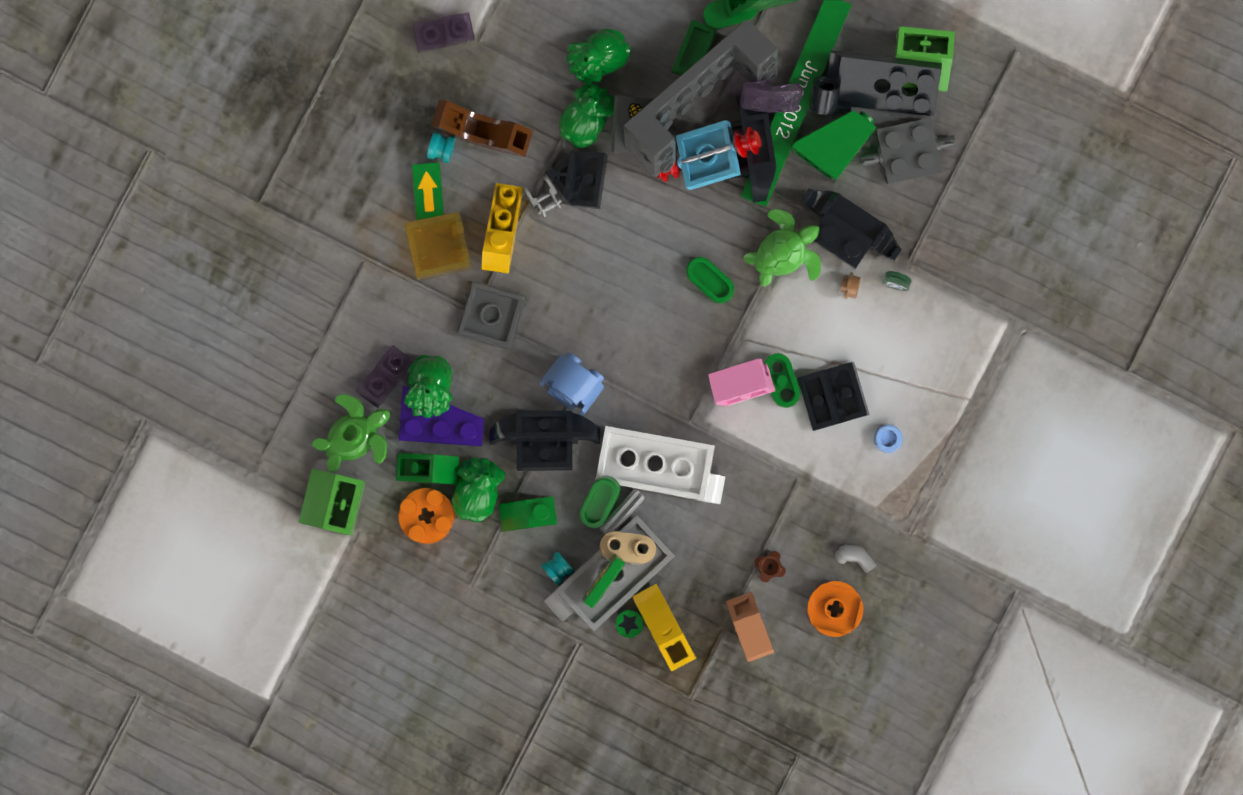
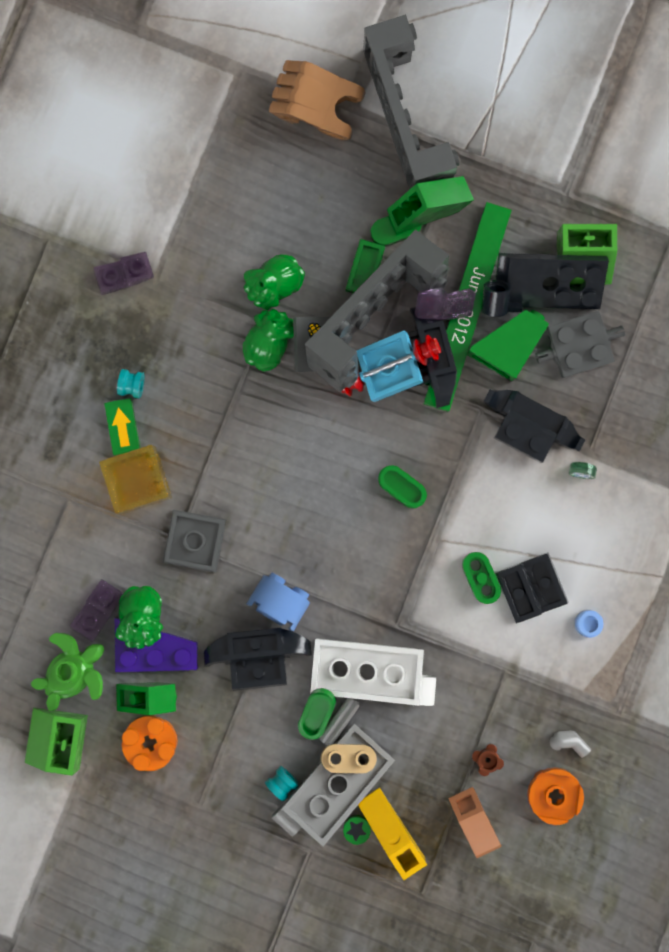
camera: 15 degrees left, 0 degrees up
reddish brown arch [431,99,533,157] -> none
green hair [452,457,506,523] -> none
yellow slope [482,183,523,274] -> none
green slope [499,496,558,532] -> none
light grey piece [523,175,562,217] -> none
black slope [545,150,608,209] -> none
green tile [582,554,625,608] -> none
bright pink hinge [708,358,775,407] -> none
bright green animal [744,209,821,286] -> none
medium nougat plate [840,272,861,299] -> none

